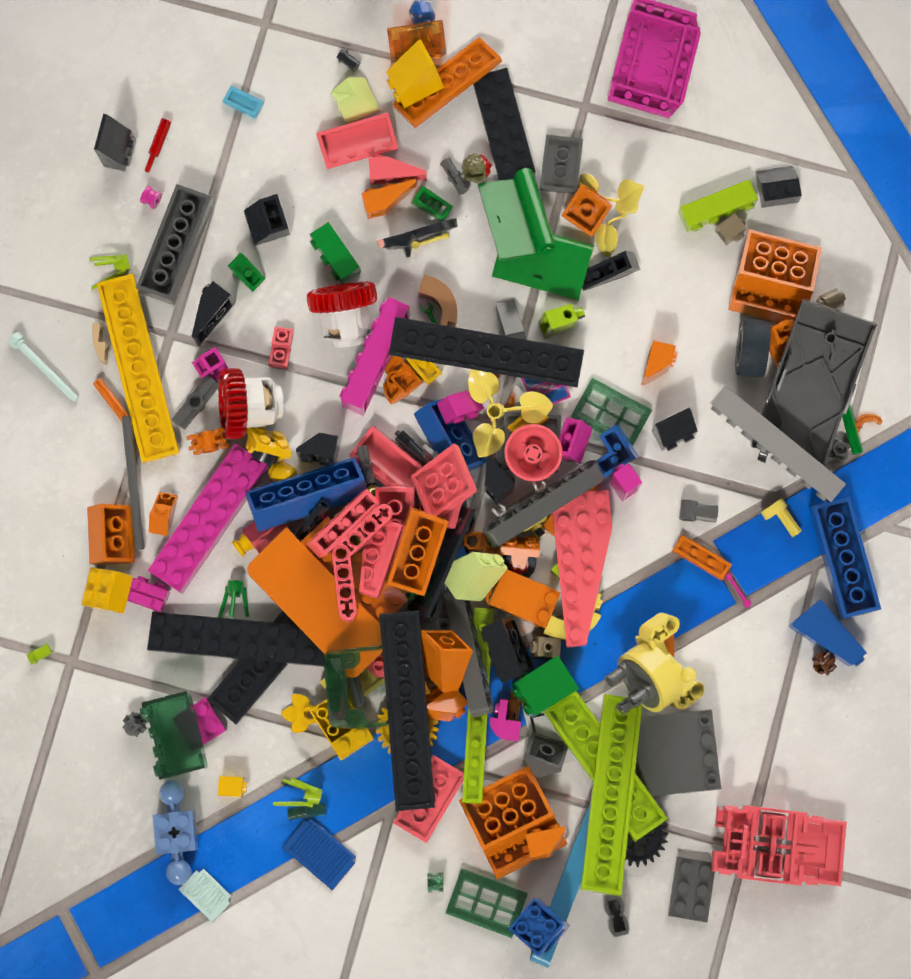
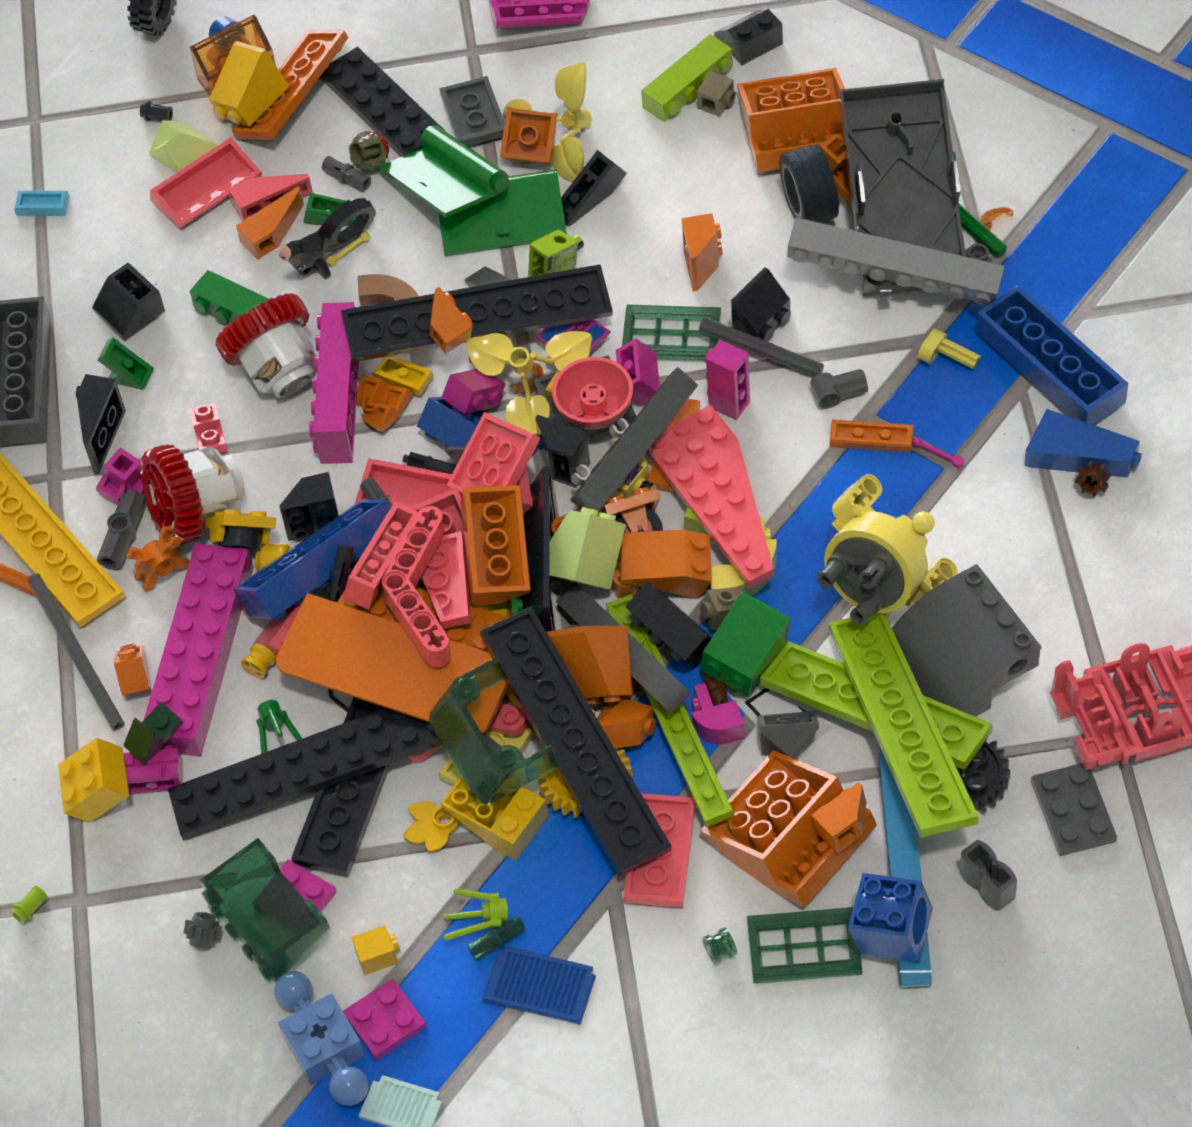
camera: 20 degrees left, 25 degrees down
orange slope [87,504,135,565] -> none
blue brick [596,424,639,478] -> none
none -> dark green slope [123,702,184,765]
none -> dark pink plate [343,978,427,1061]
none -> orange slope [429,287,473,355]
none -> dark grey axle [699,317,824,377]

